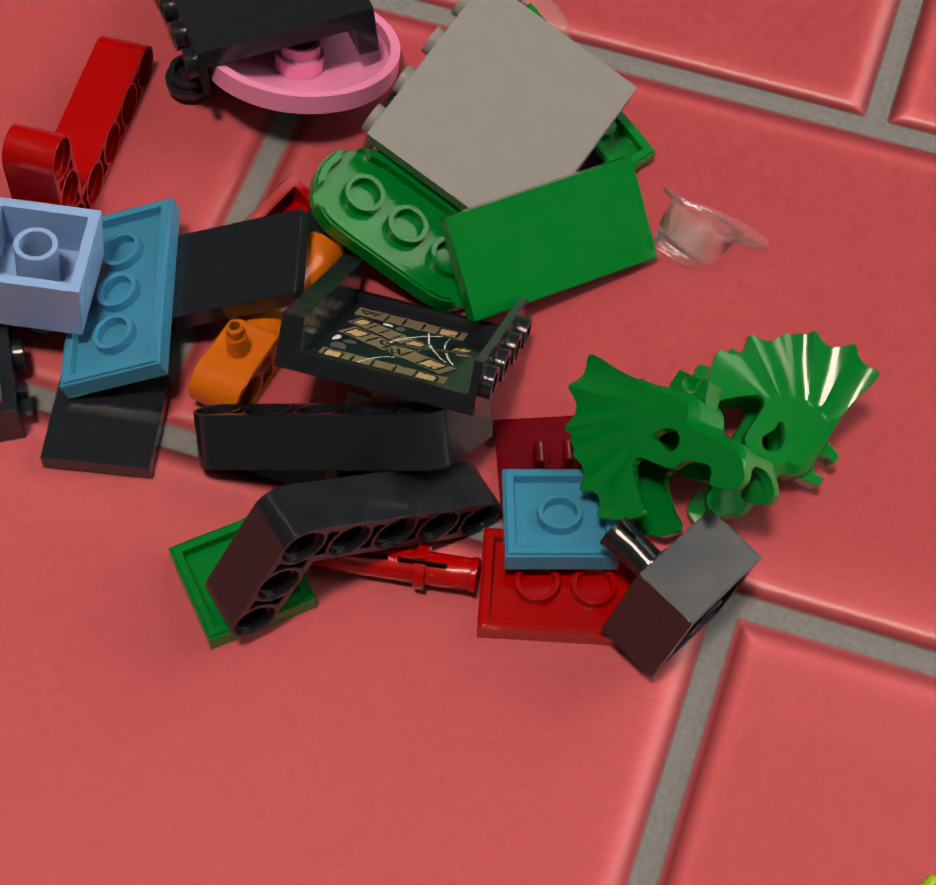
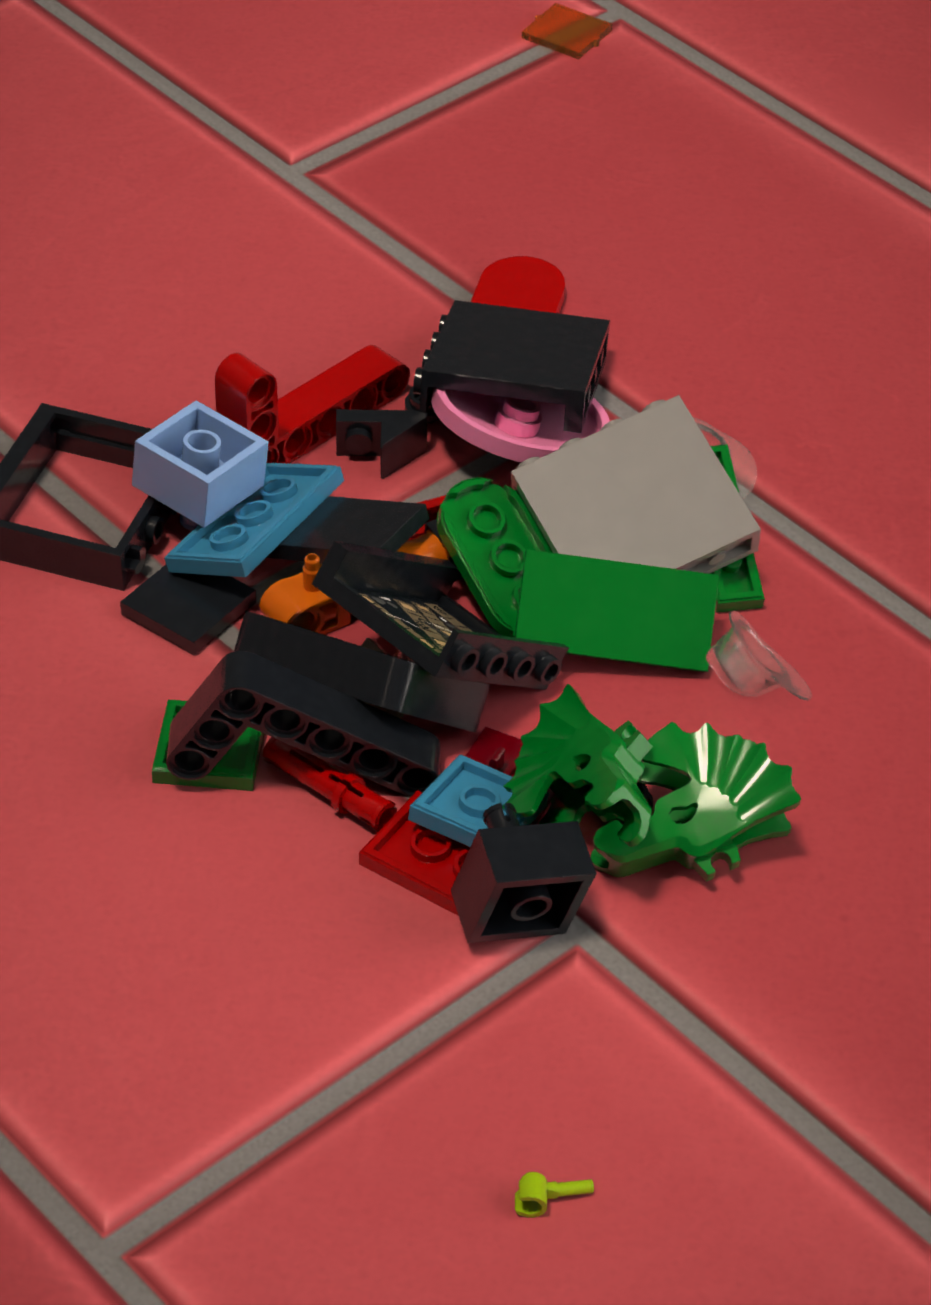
camera: 30 degrees right, 15 degrees down
none -> black slope [336,409,428,478]

